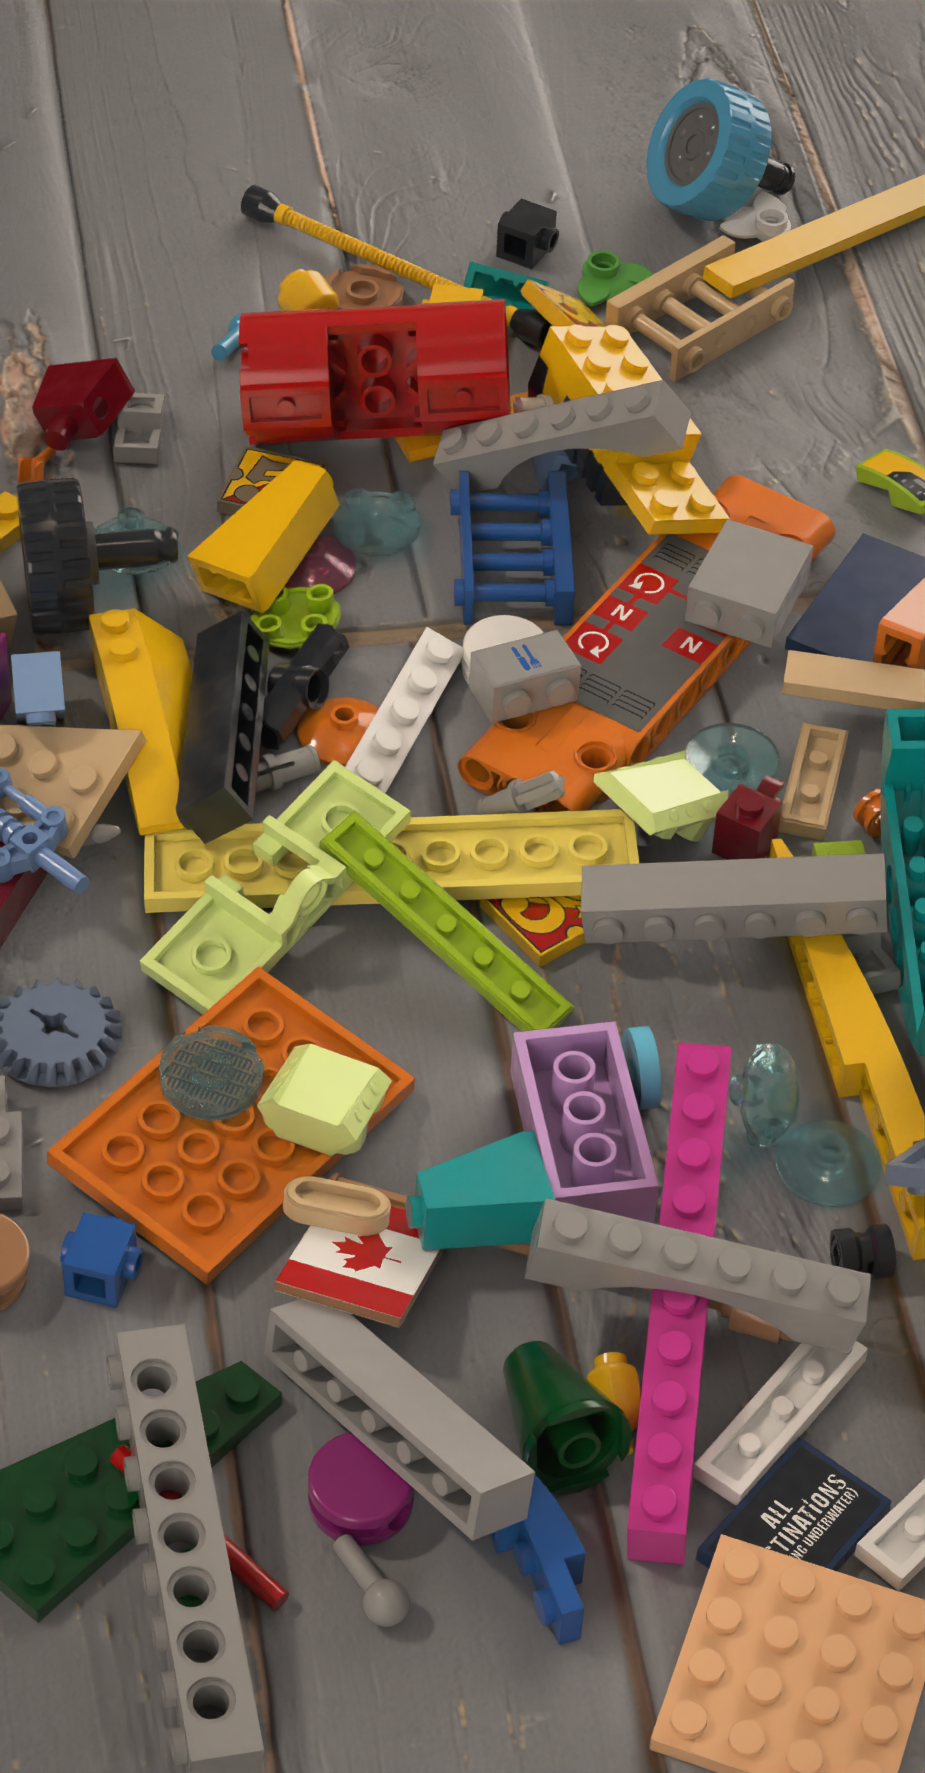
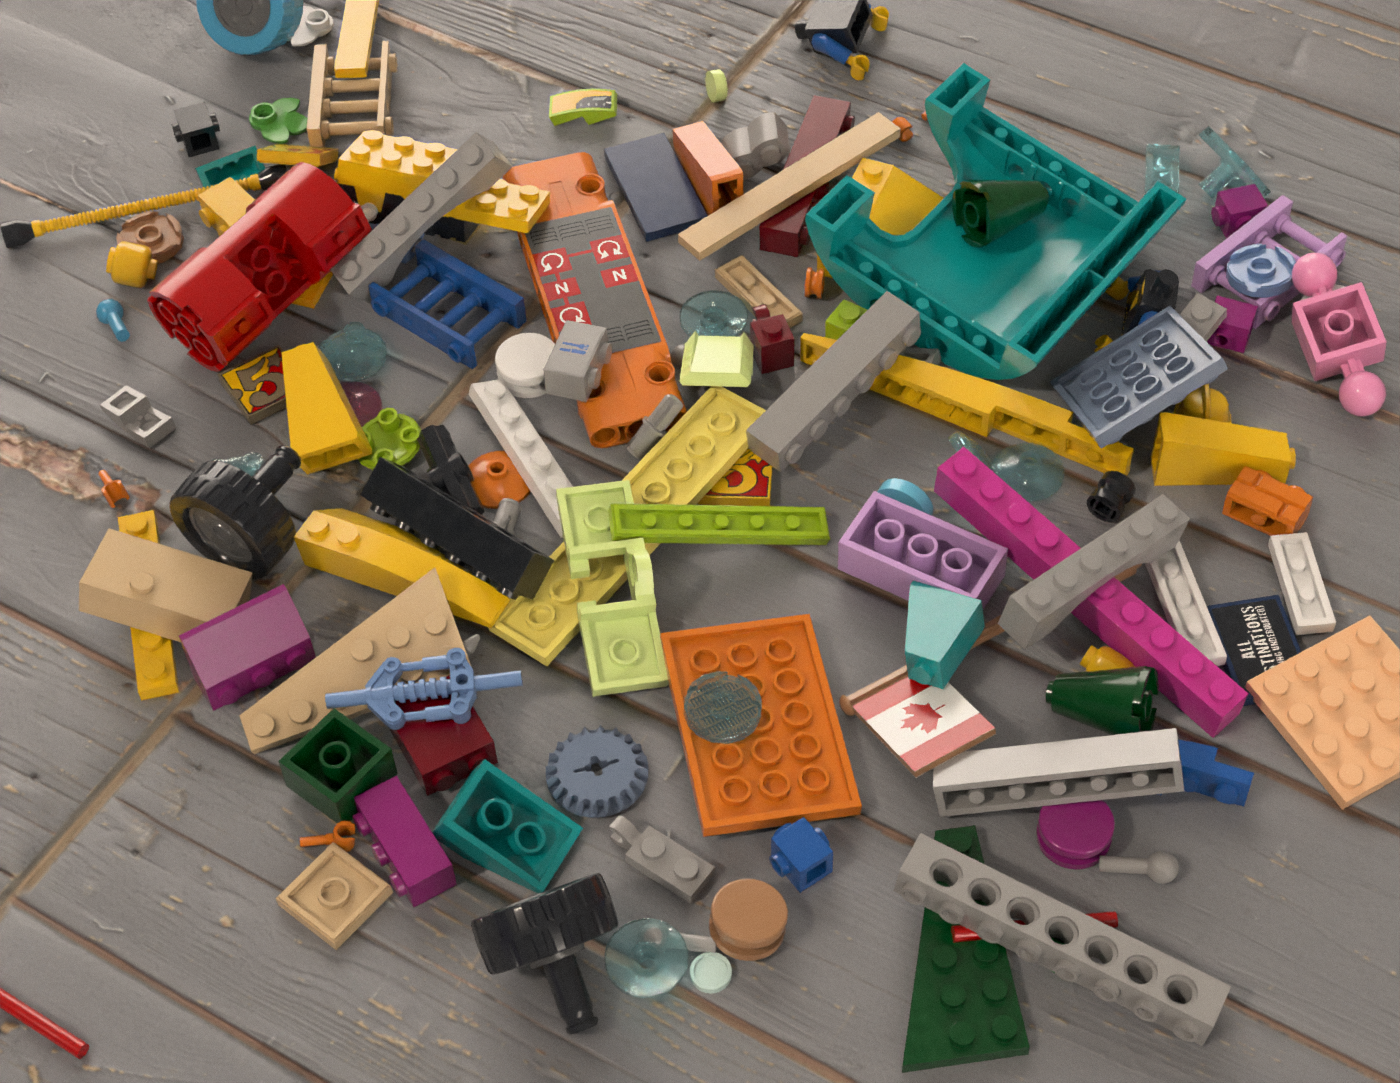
camera: 45 degrees left, 5 degrees up
light blue arch [11,651,65,727] -> none
dark red torso [32,357,135,451] -> none
yellowish green slope [257,1044,392,1156] -> none
tan tile [283,1176,391,1236] -> none
light grey brick [685,519,813,648] -> none

